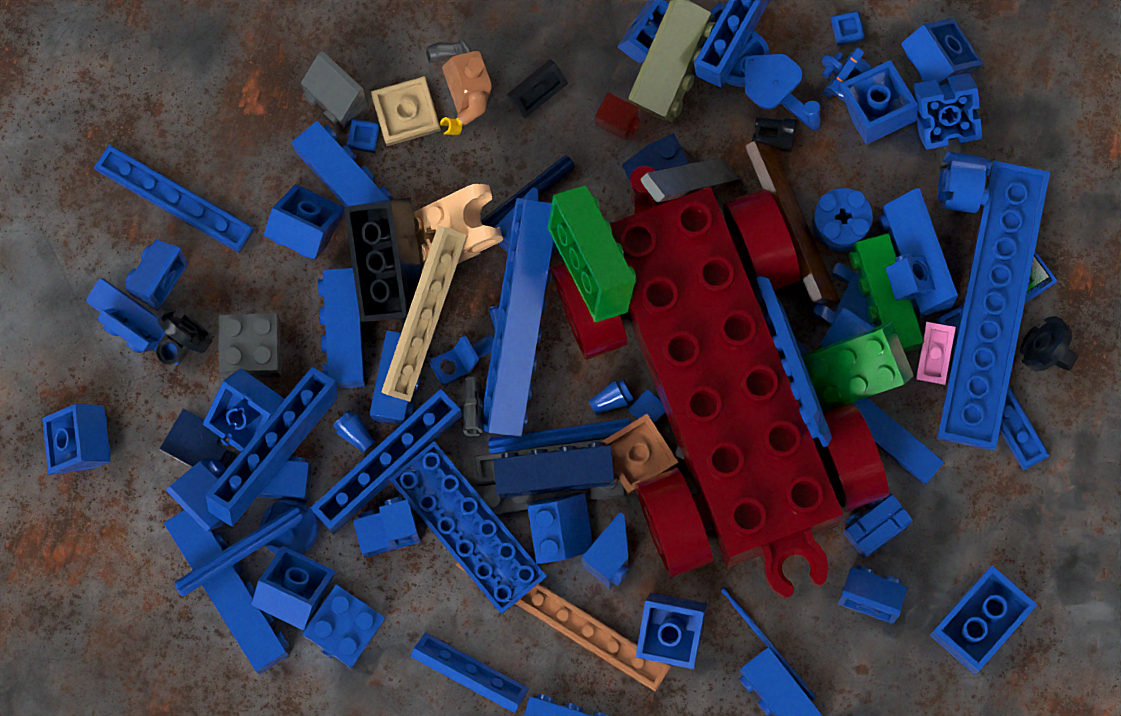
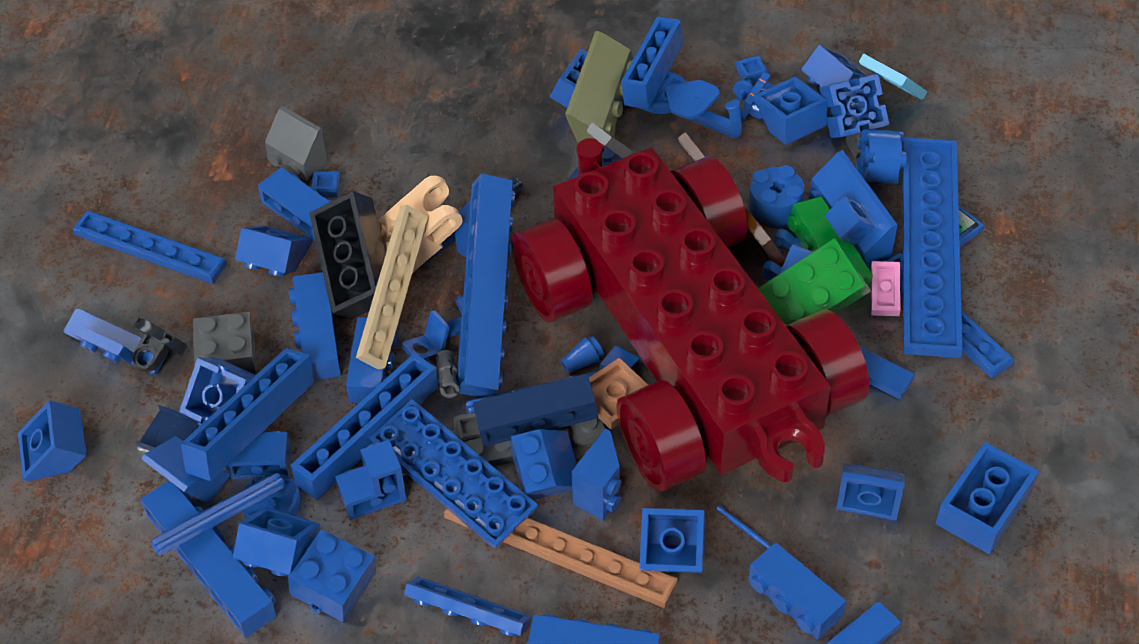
camera: 10 degrees left, 25 degrees down
blue slope [125,239,189,311] -> none
blue cone [333,410,375,453] -> none
tan tile [371,76,441,146] -> none
nougat torso [425,39,492,135] -> none
black plate [506,60,568,118] -> none
green brick [547,185,637,323] -> none
clear red brick [595,92,641,140] -> none
black piece [752,117,796,152] -> none
blue plate [755,276,832,447] -> none
blue brick [843,493,913,560] -> none
black tile [1020,316,1078,372] -> none
none -> medium azure tile [859,54,928,99]

